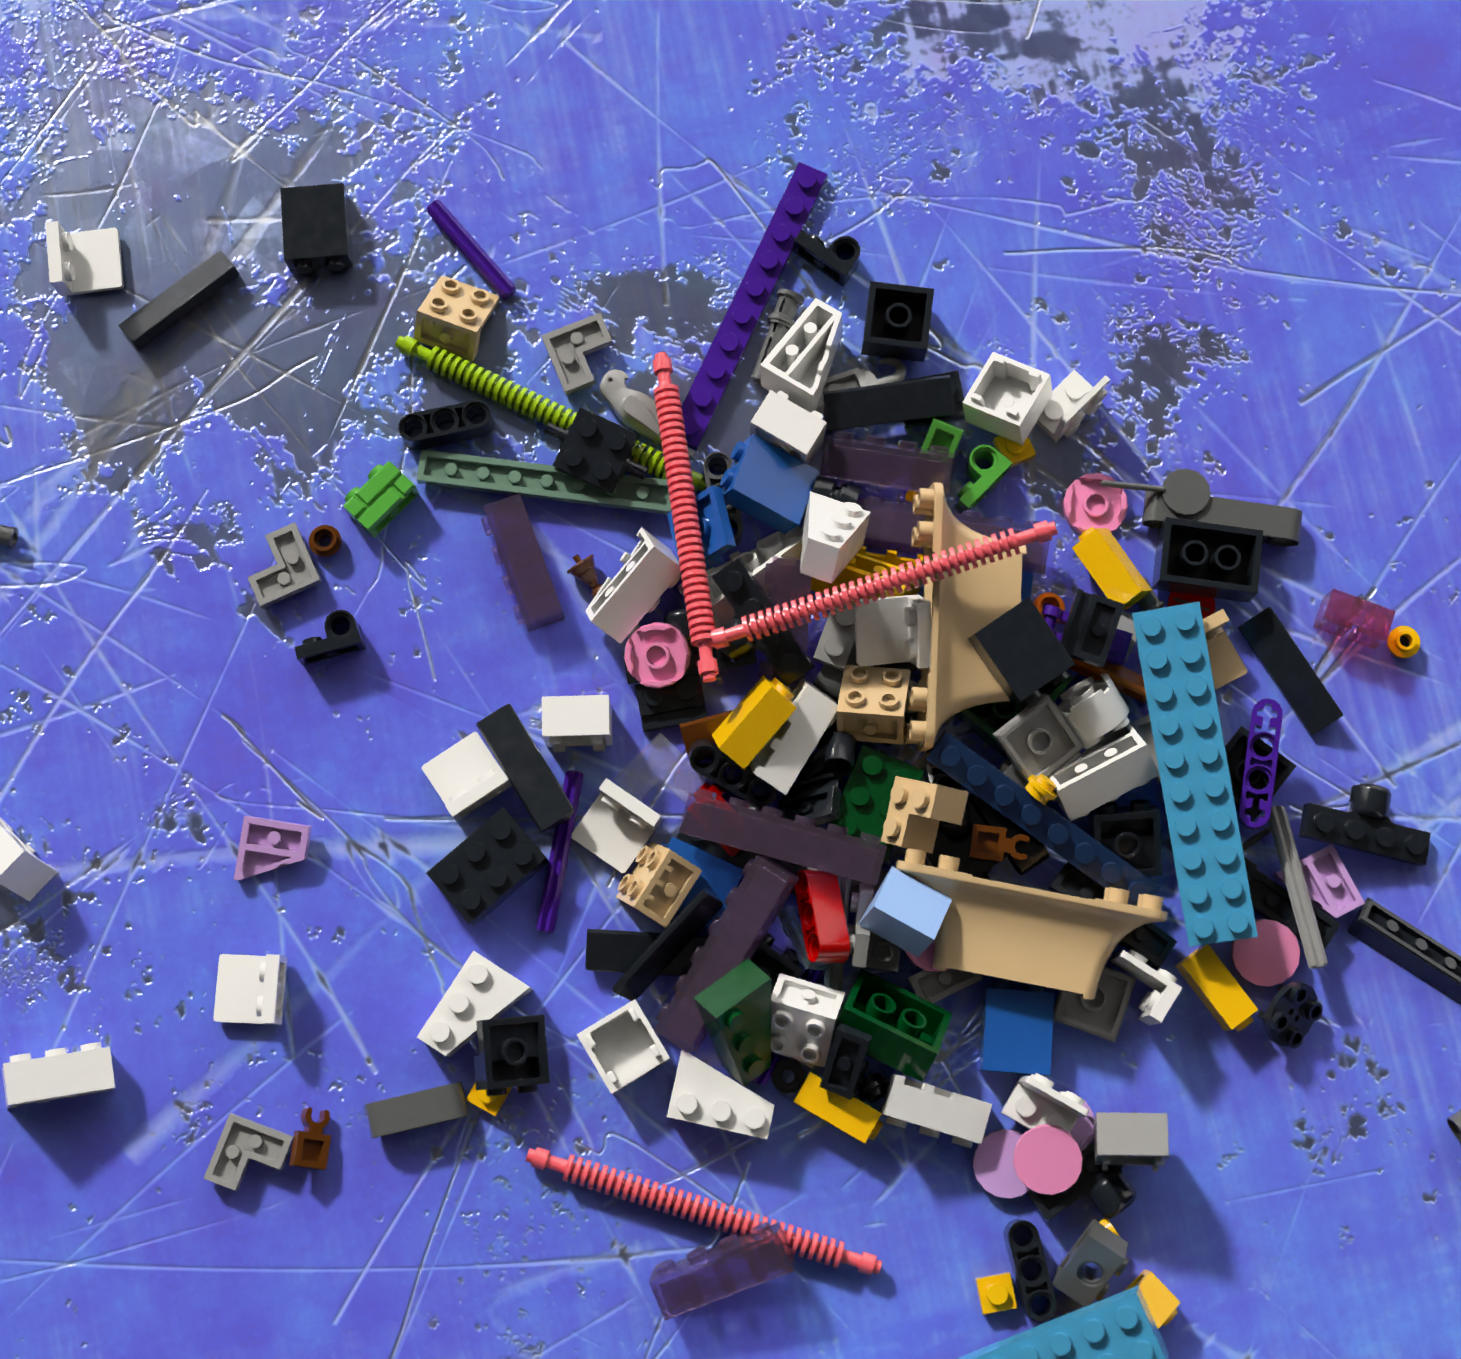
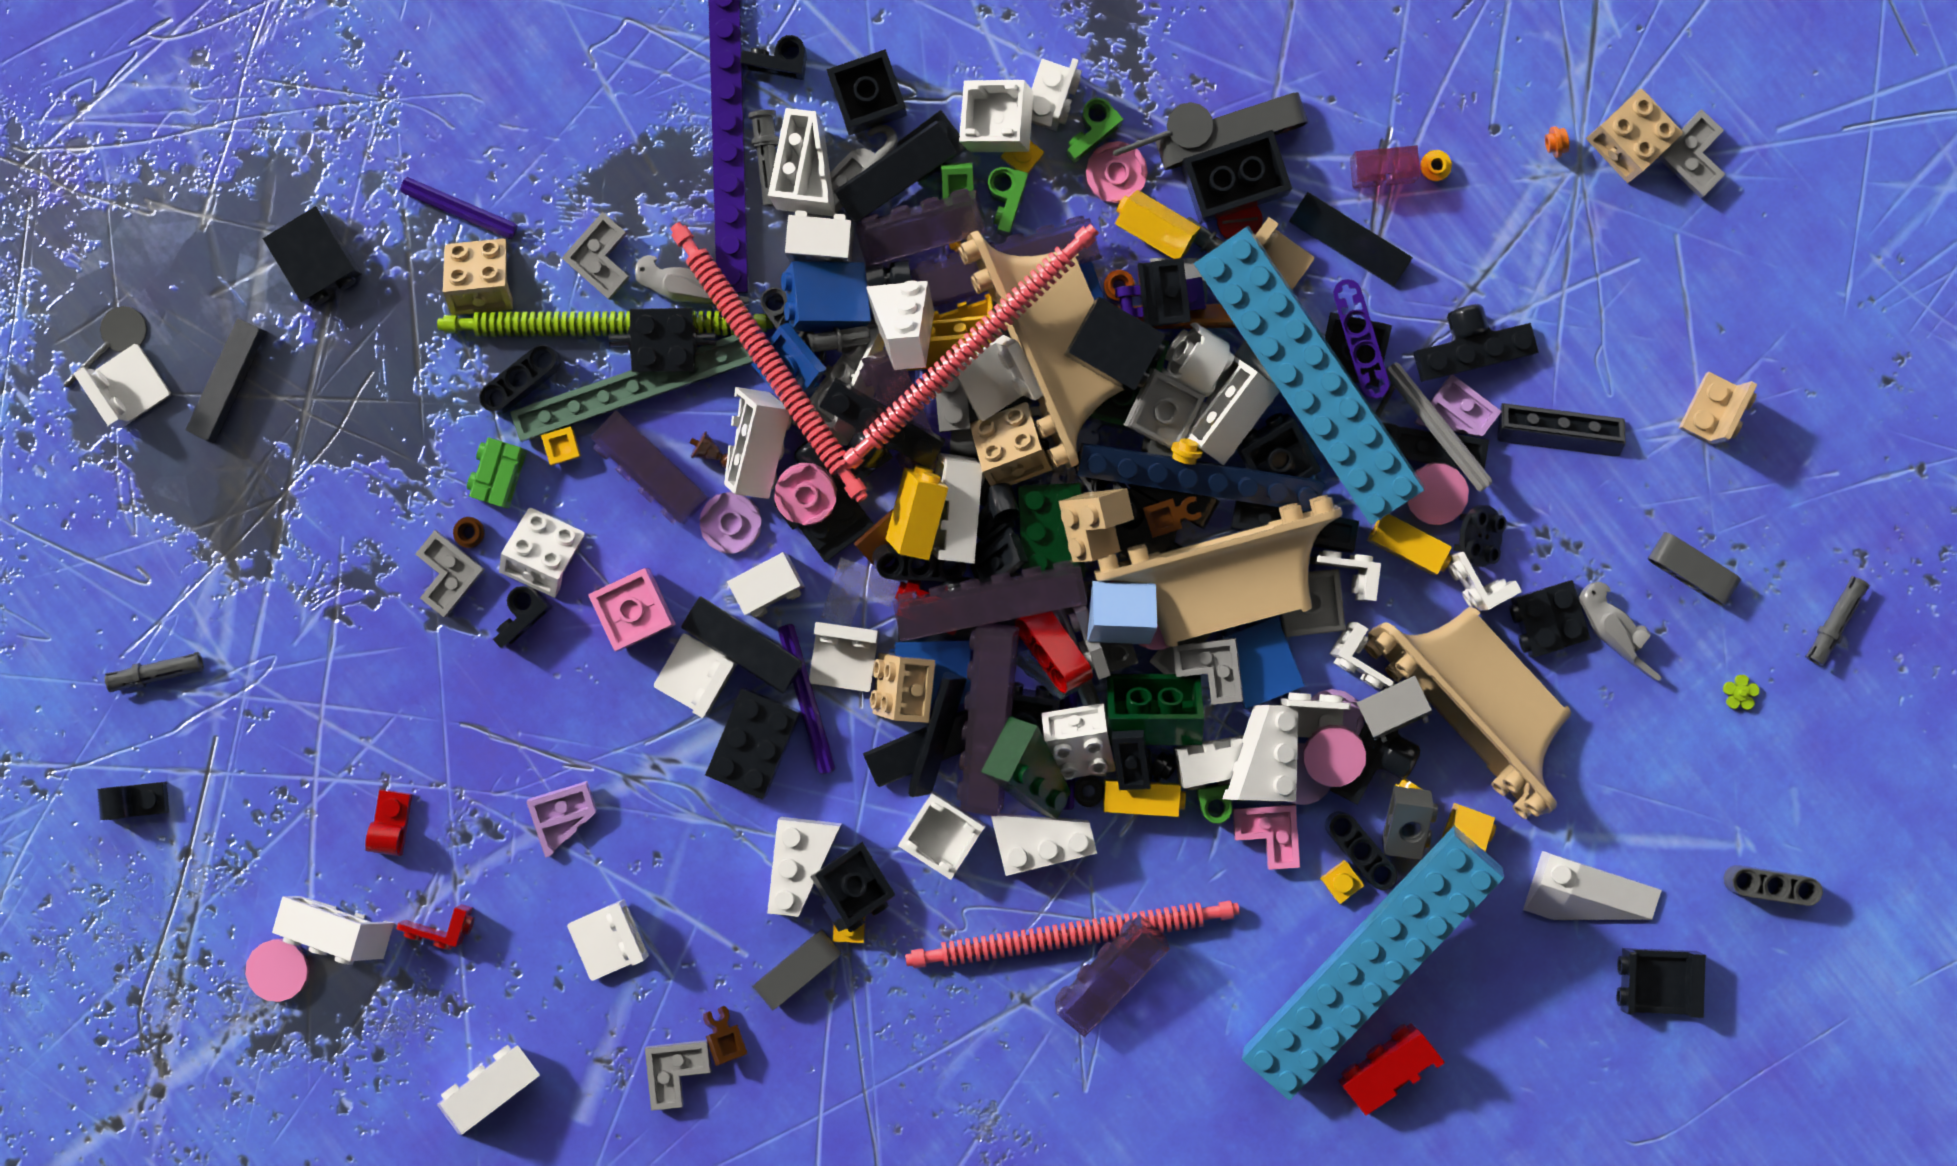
camera: 20 degrees left, 10 degrees up
none -> dark grey piece [64,306,147,387]
none -> red plate [365,789,413,856]
none -> red bracket [396,904,474,950]
none -> white bracket [499,508,584,598]
none -> yellow plate [541,426,581,466]
none -> bright pink container [588,568,676,651]
none -> lavender tile [700,492,762,554]
none -> dark grey axle [806,326,870,353]
none -> bright green plate [1066,98,1123,164]
none -> light grey plate [1173,638,1244,705]
none -> bright green plate [1196,784,1244,823]
none -> white wedge [1222,705,1299,802]
none -> bright pink plate [1232,804,1300,870]
none -> white bracket [1329,622,1395,689]
none -> tan piece [1364,607,1571,819]
none -> white bracket [1447,552,1522,611]
none -> black plate [1509,580,1591,657]
none -> light grey animal [1579,582,1661,681]

